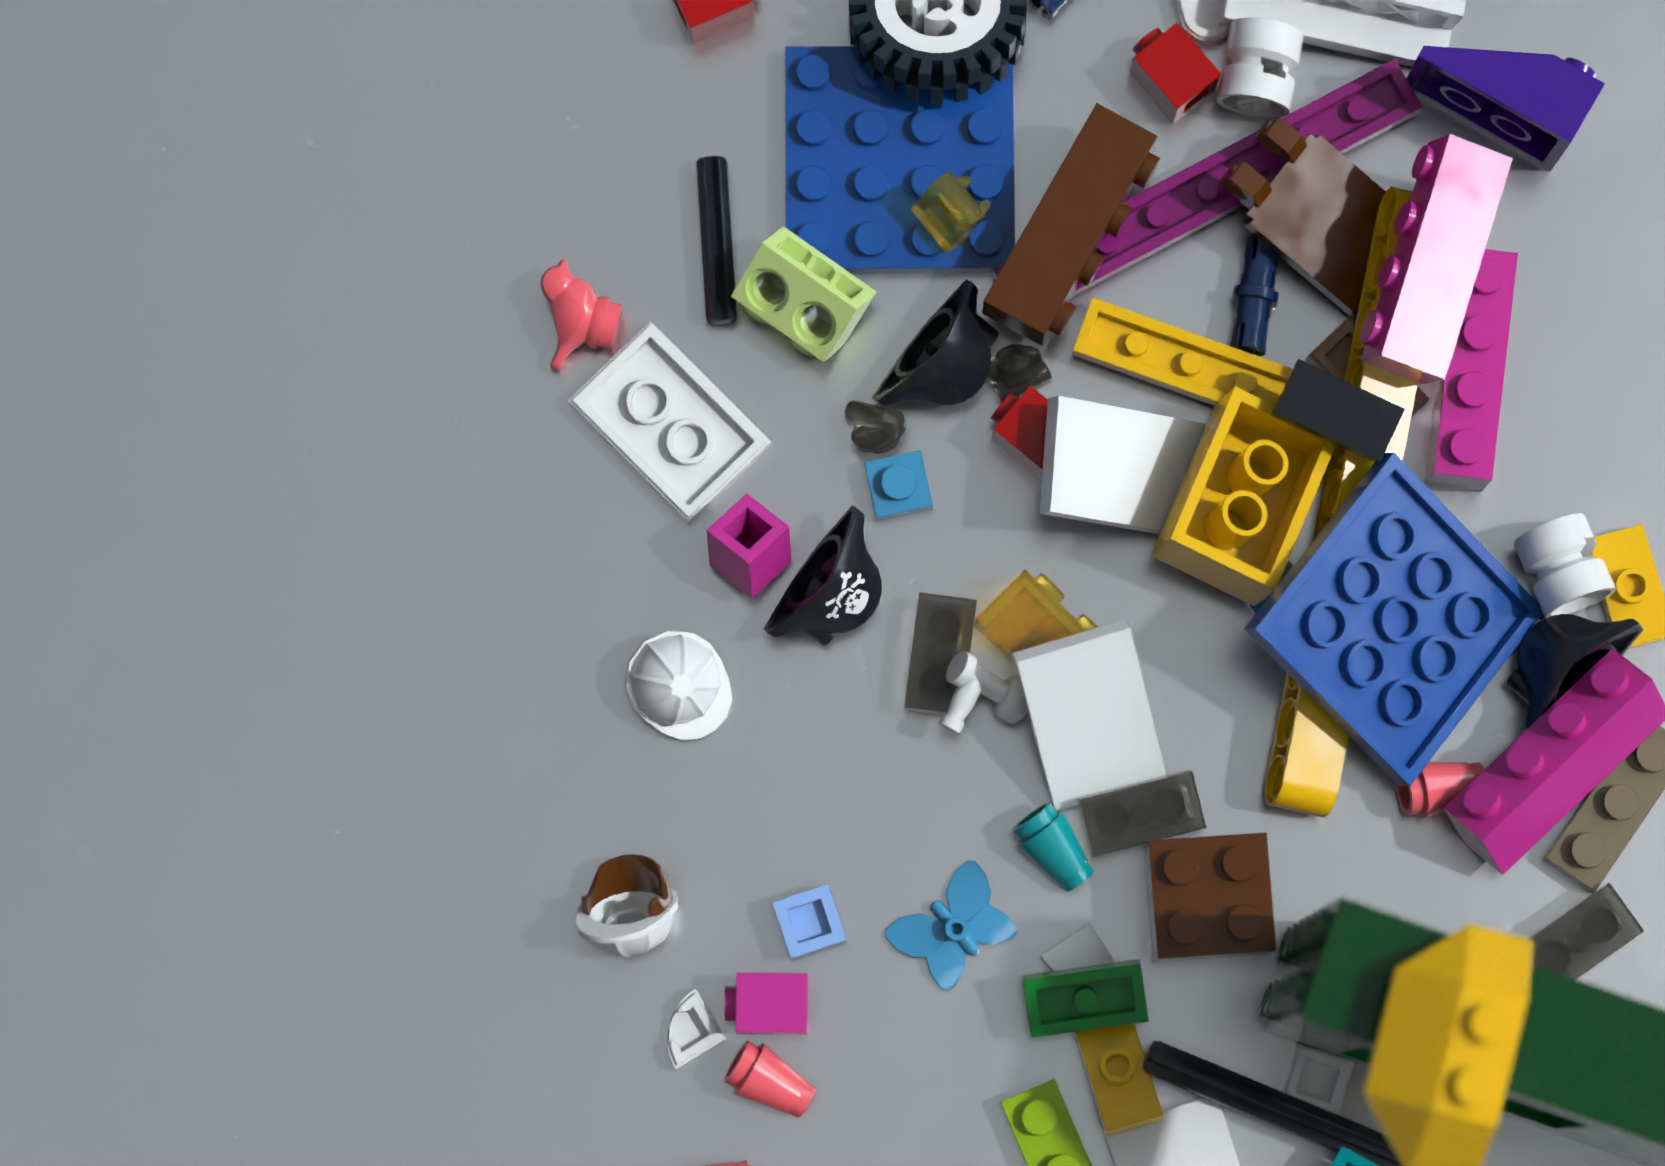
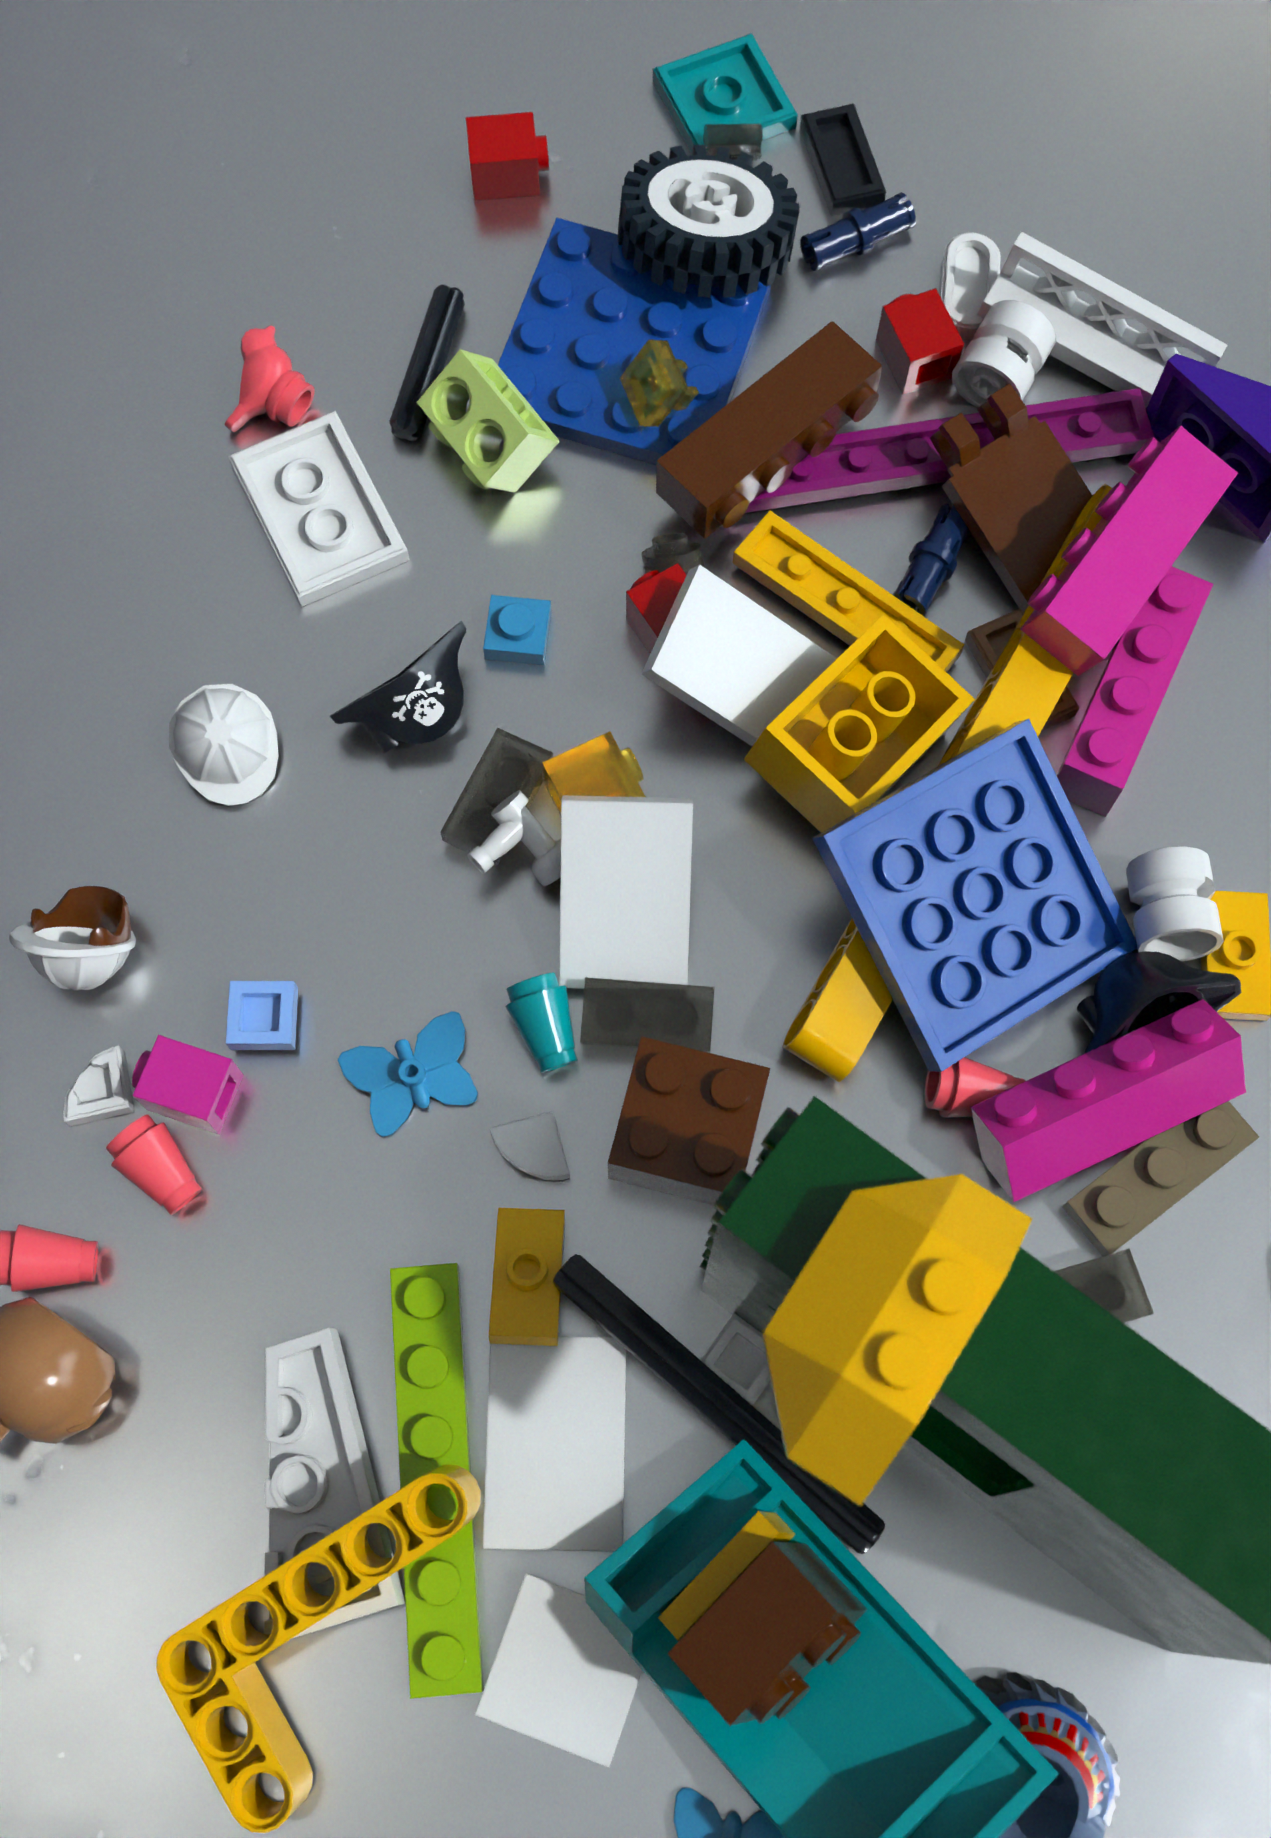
camera: 15 degrees right, 10 degrees down
dark pink brick [706,493,791,599] -> none
clear smoke plate [845,400,907,454] -> none
black hat [872,279,999,406] -> none
green plate [1022,959,1149,1038] -> none
black tile [1272,359,1405,463] -> none

